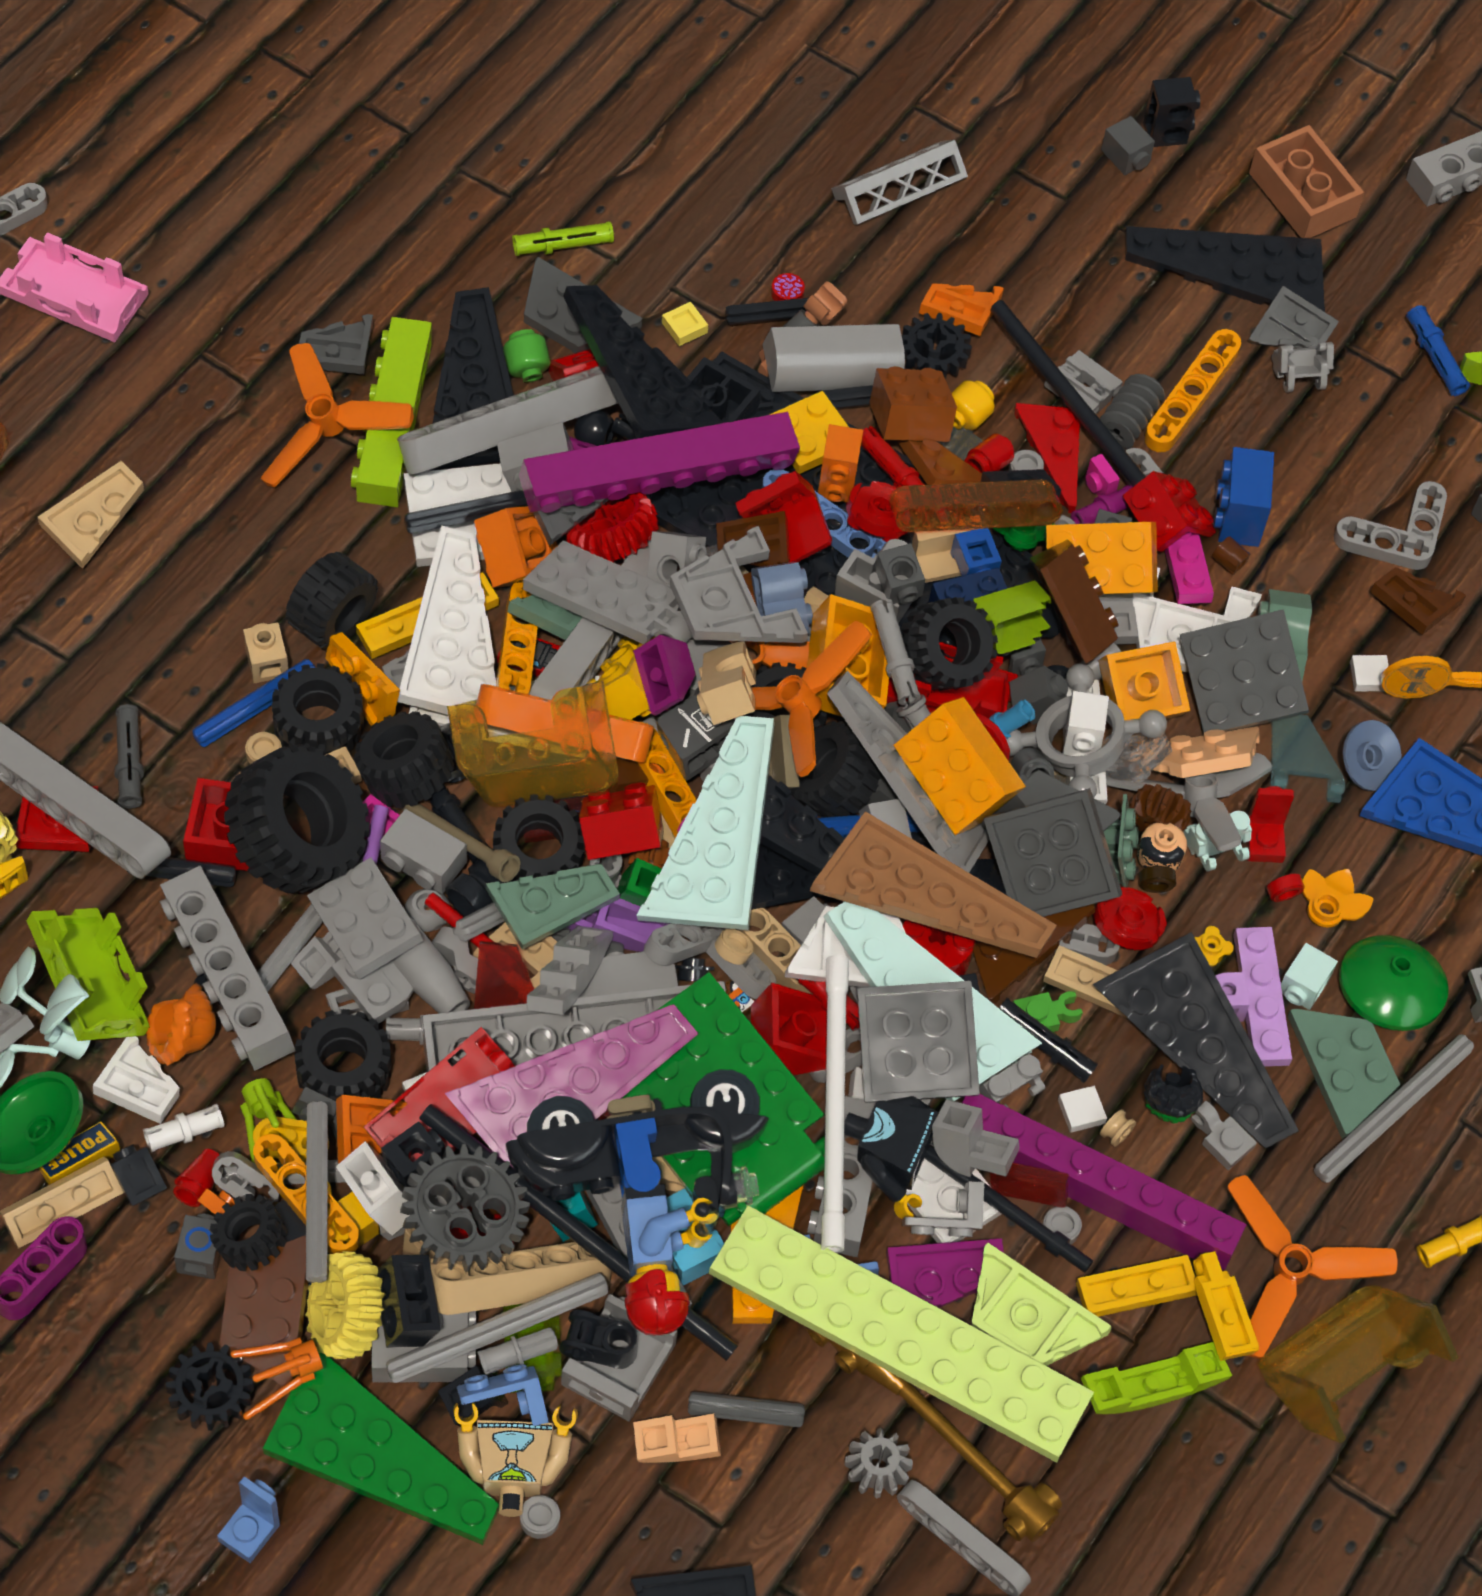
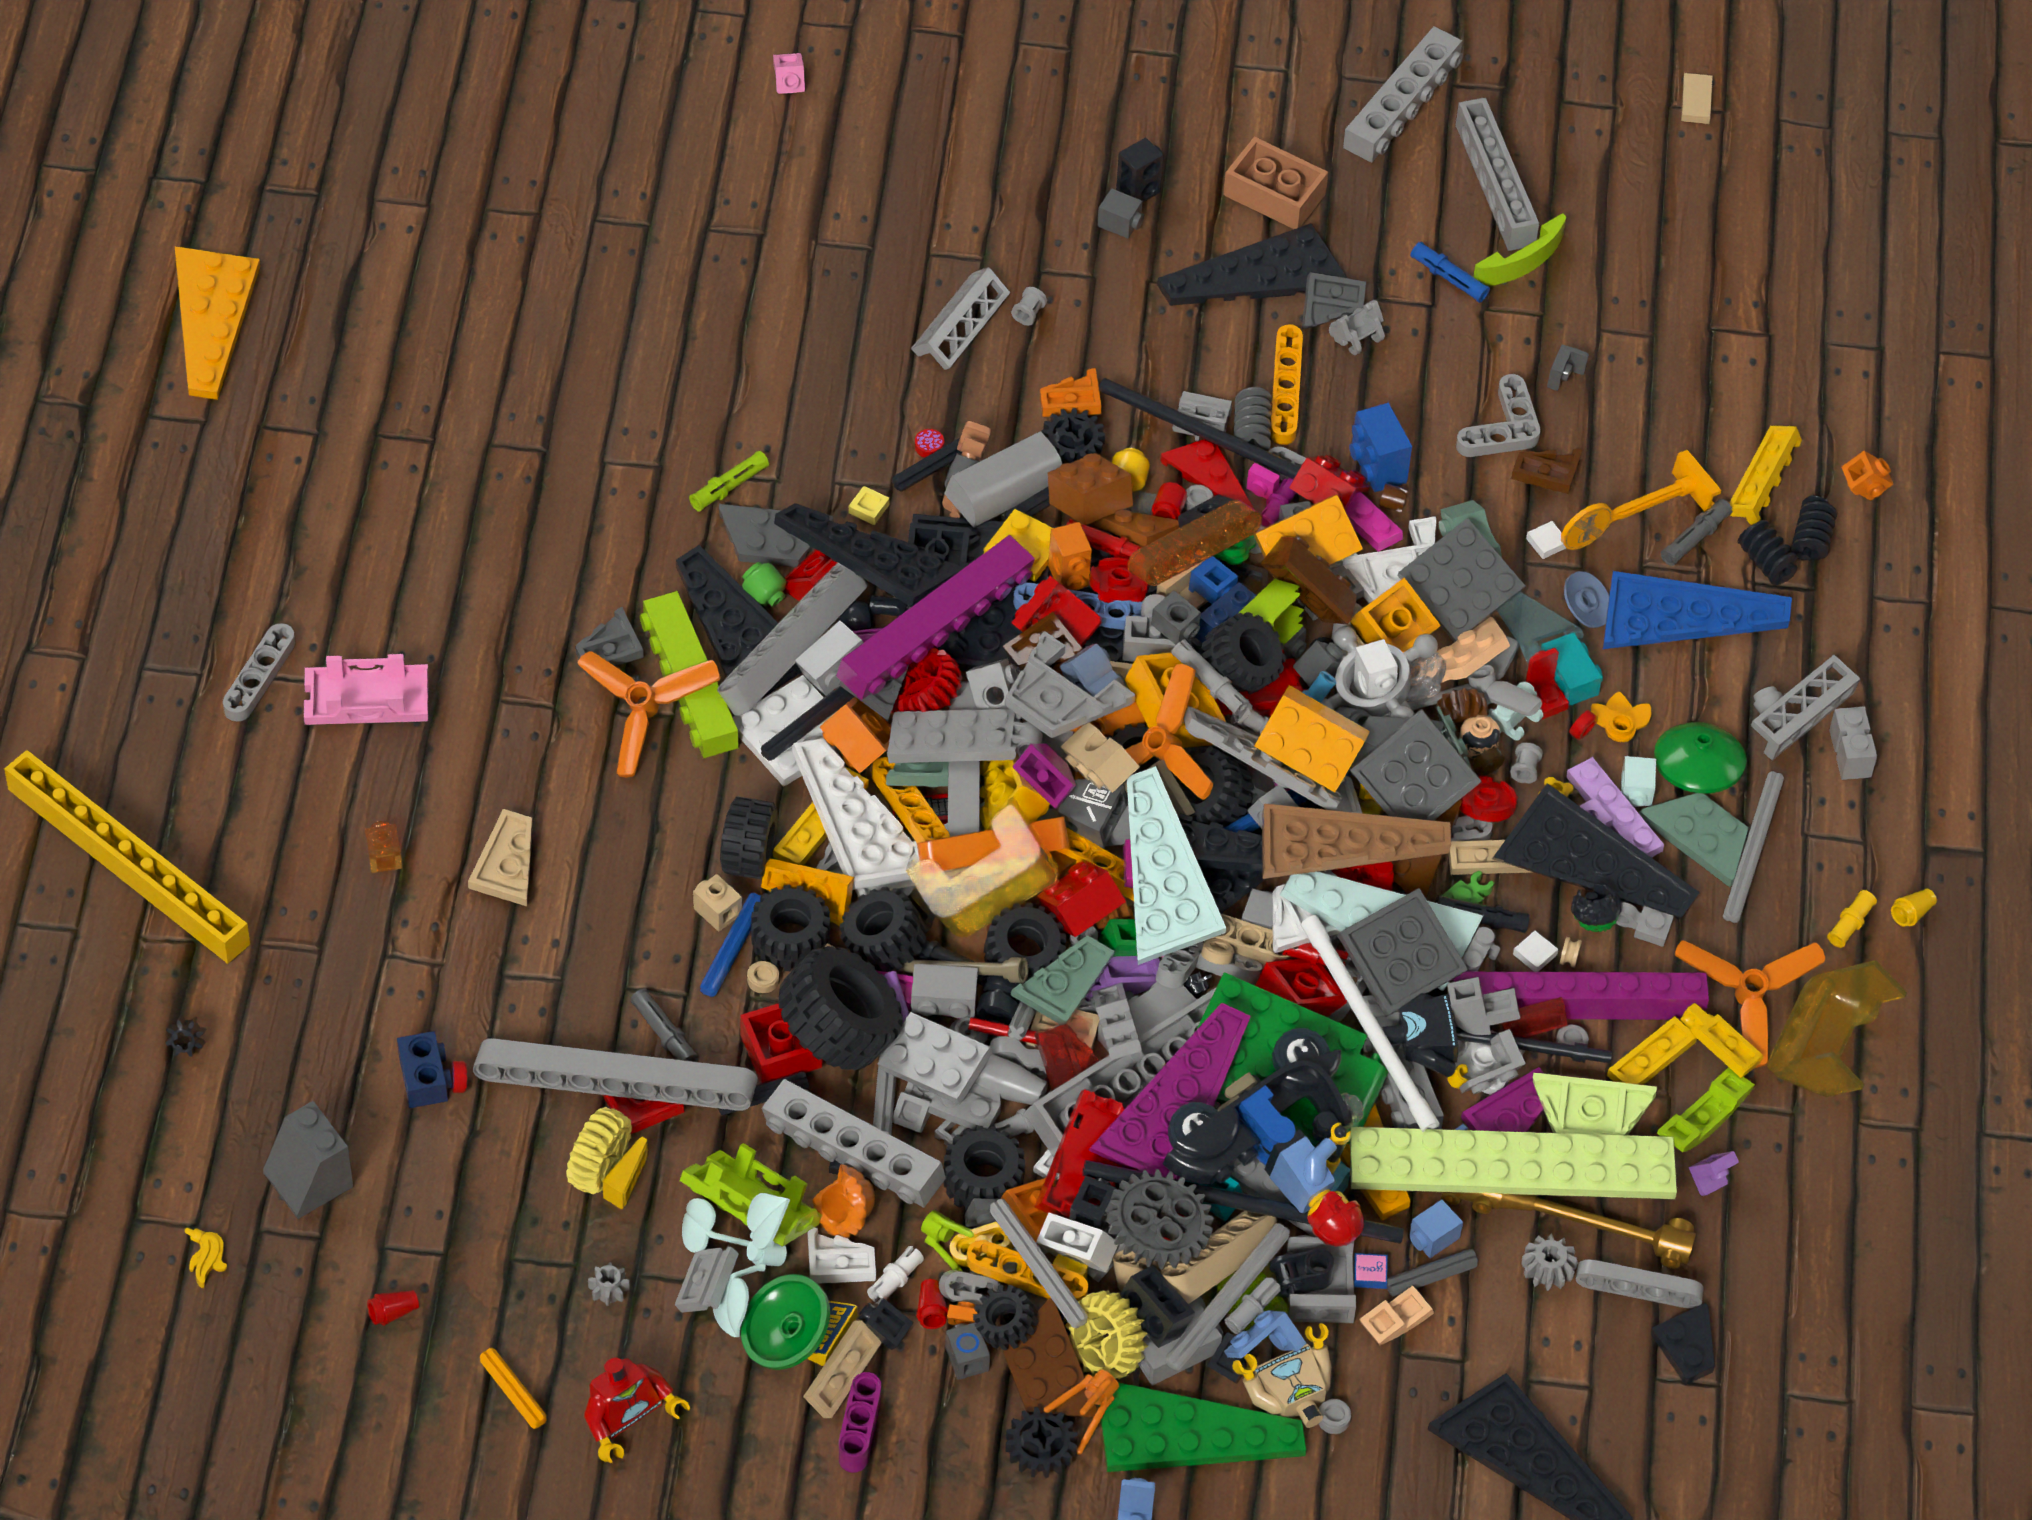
camera: 25 degrees left, 5 degrees down
none -> light grey bush [1011,287,1047,326]
none -> bright pink tile [1354,1253,1388,1289]
none -> medium blue brick [1409,1200,1463,1258]
none -> light grey bush [1510,743,1543,784]
none -> teal brick [1541,632,1603,706]
none -> medium lavender bracket [1689,1151,1739,1196]

